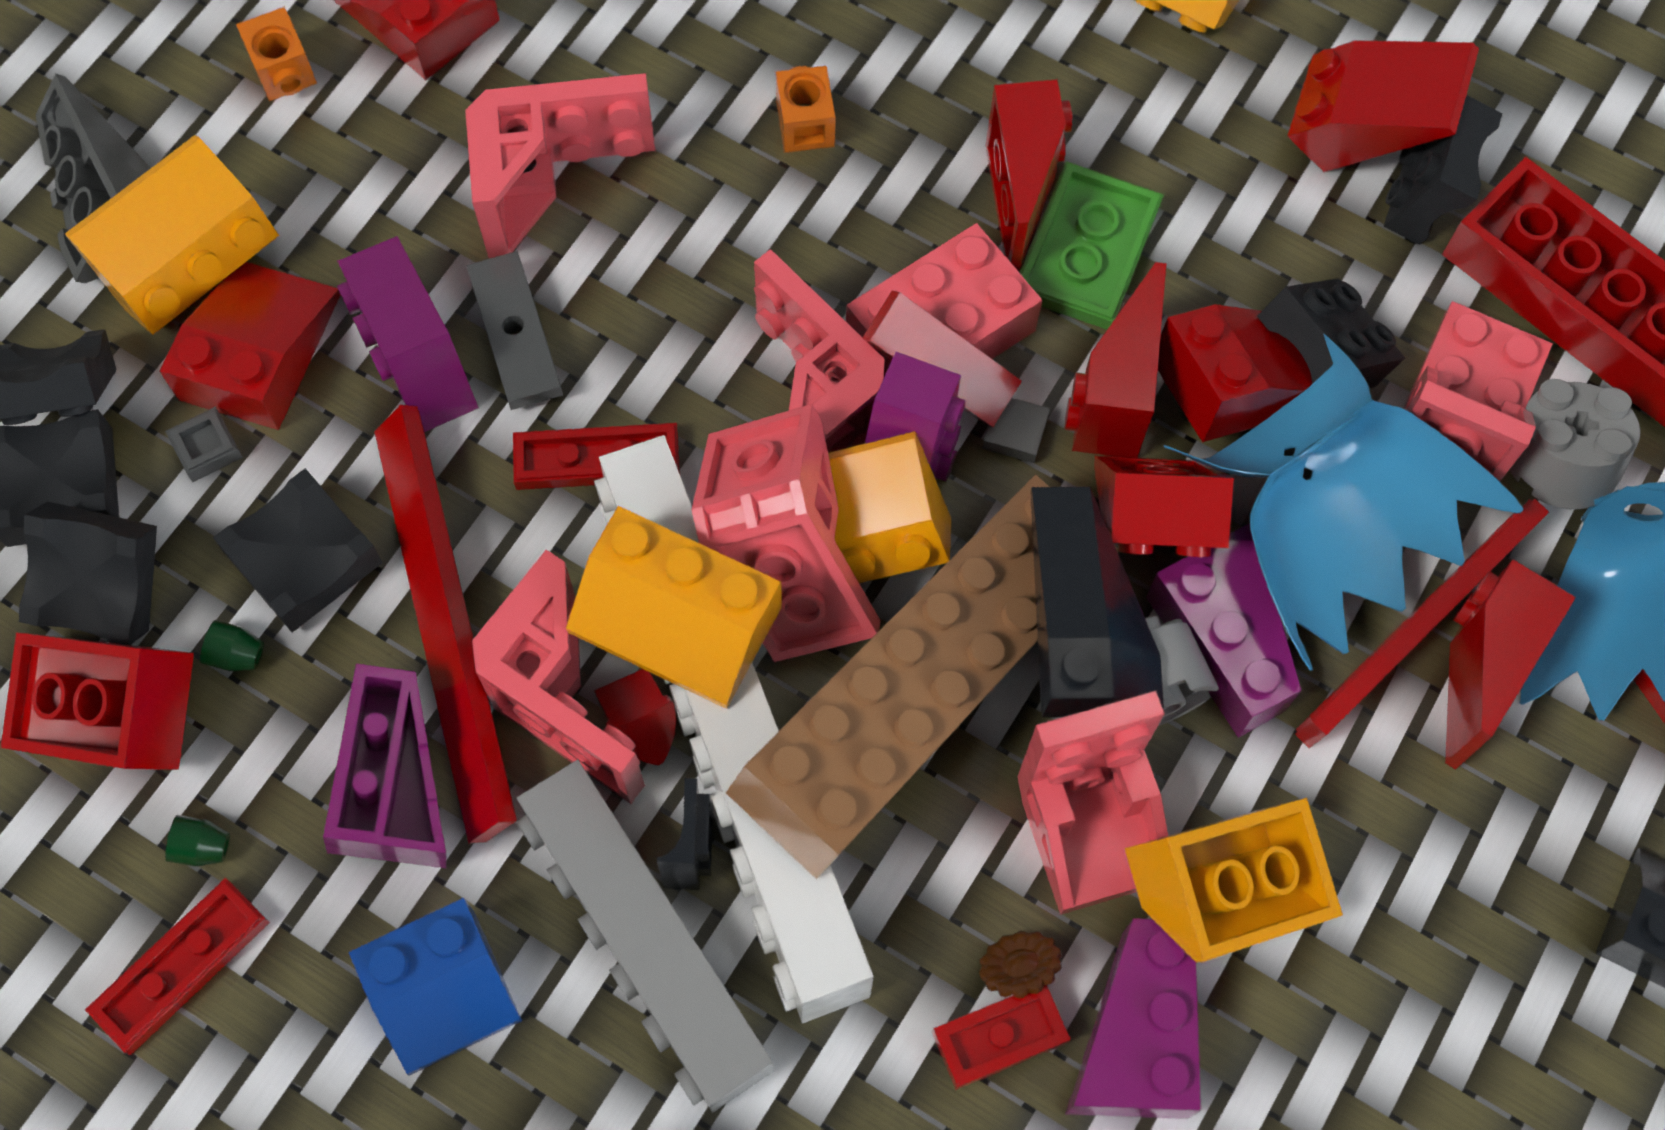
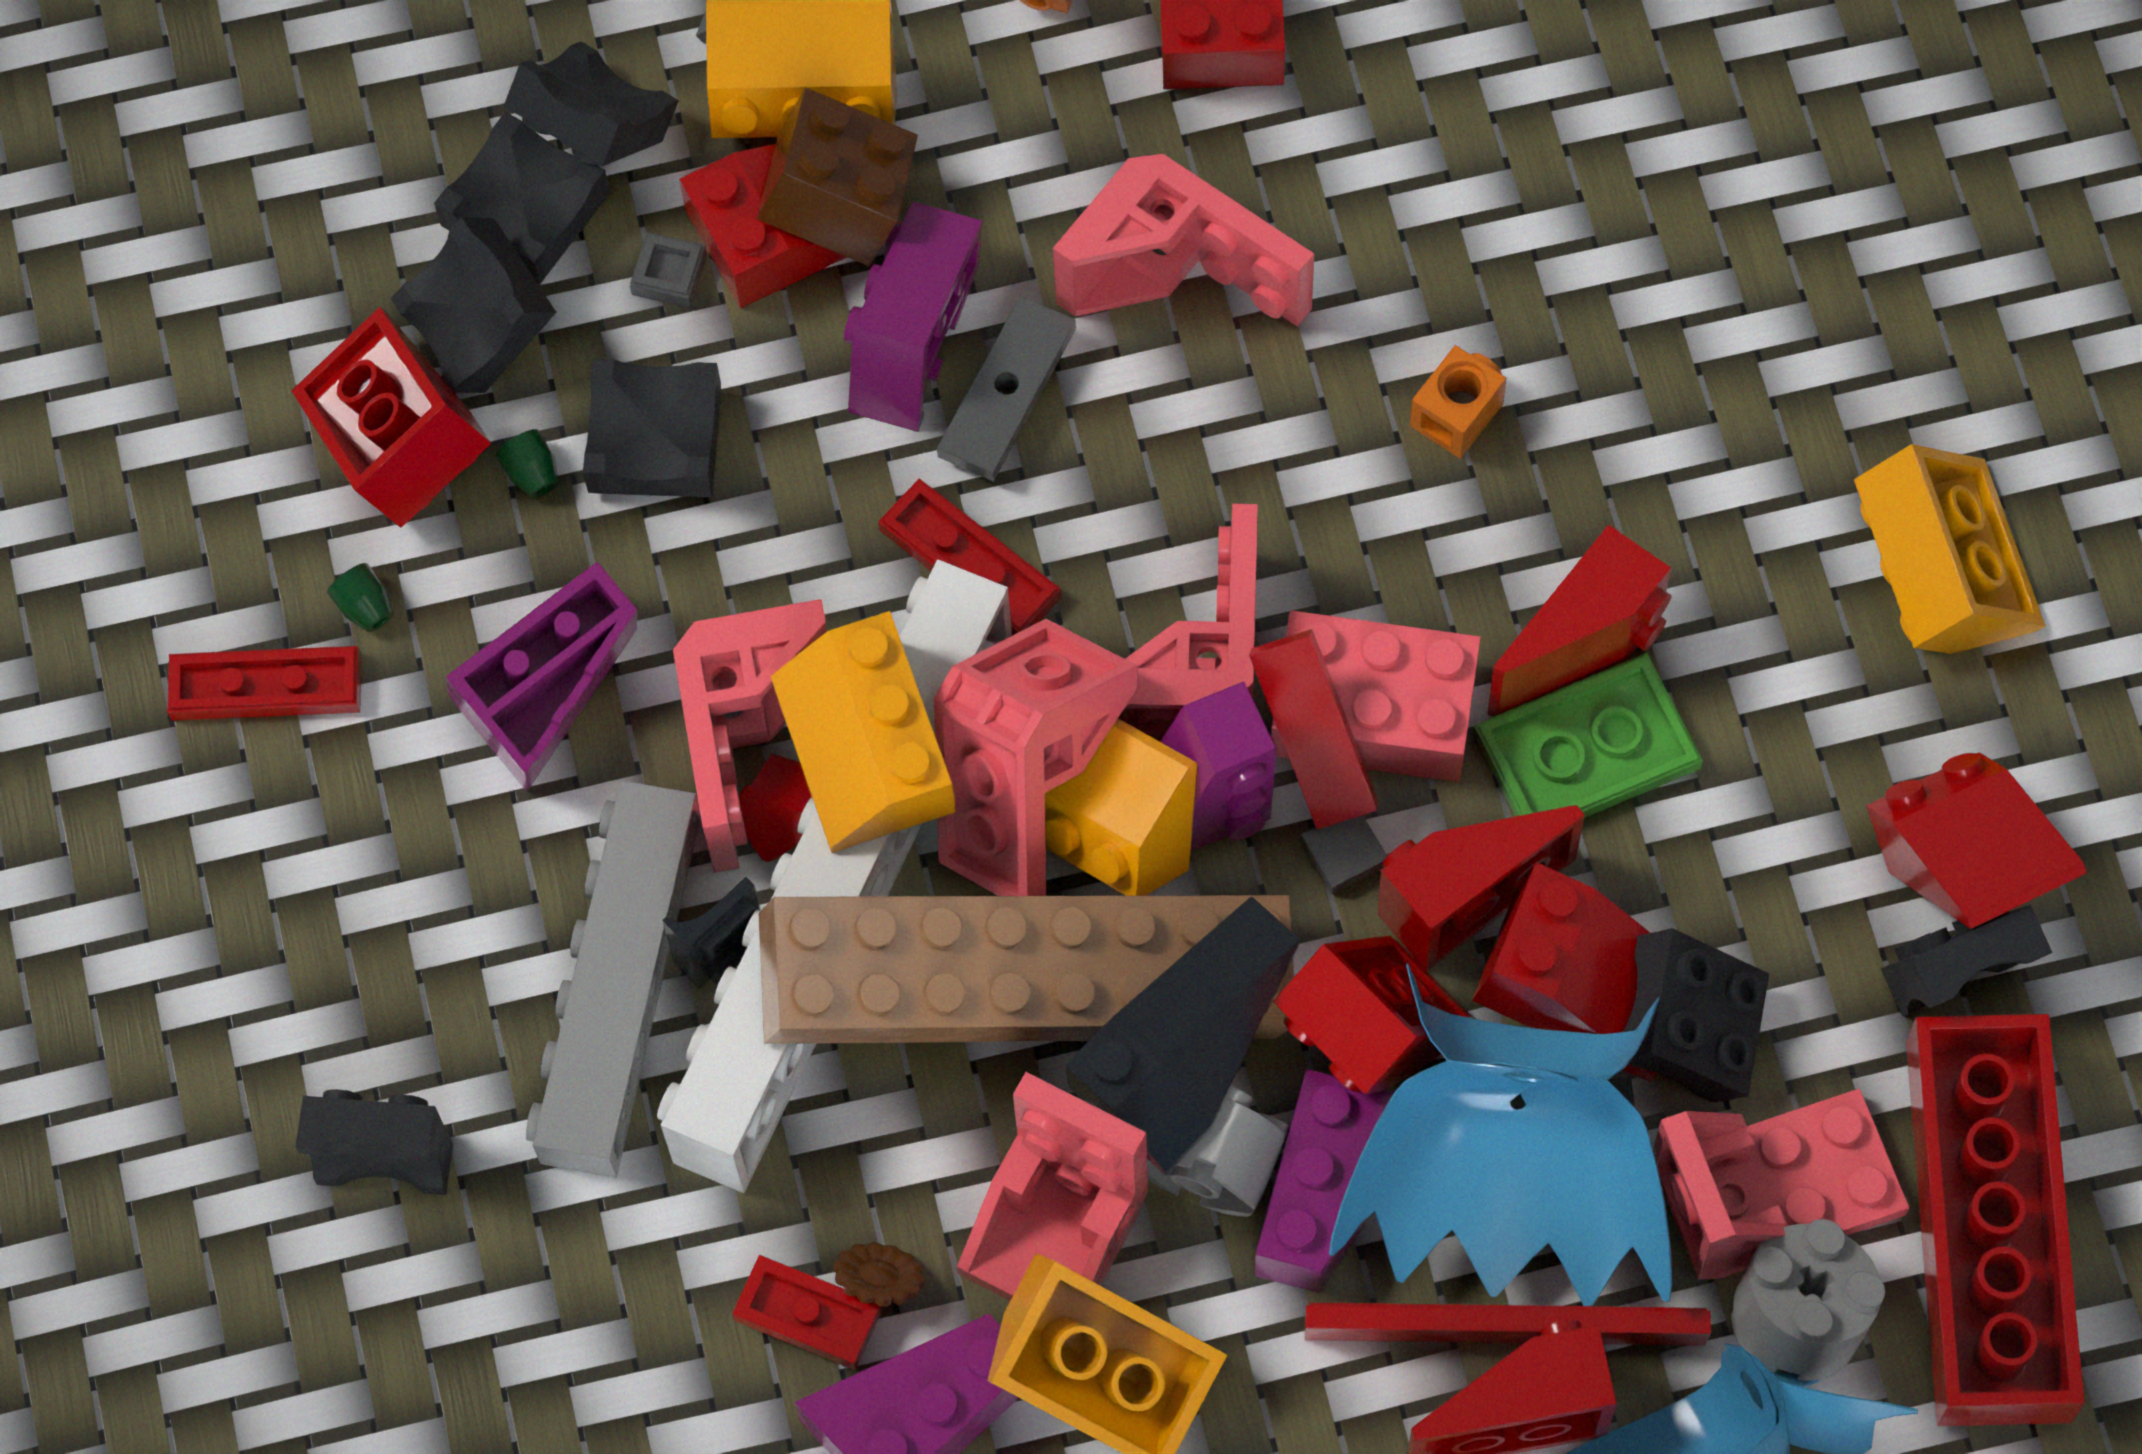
camera: 50 degrees right, 0 degrees up
blue slope [349,898,522,1076] -> none
red tile [374,405,517,843] -> none
none -> reddish brown brick [756,87,918,266]

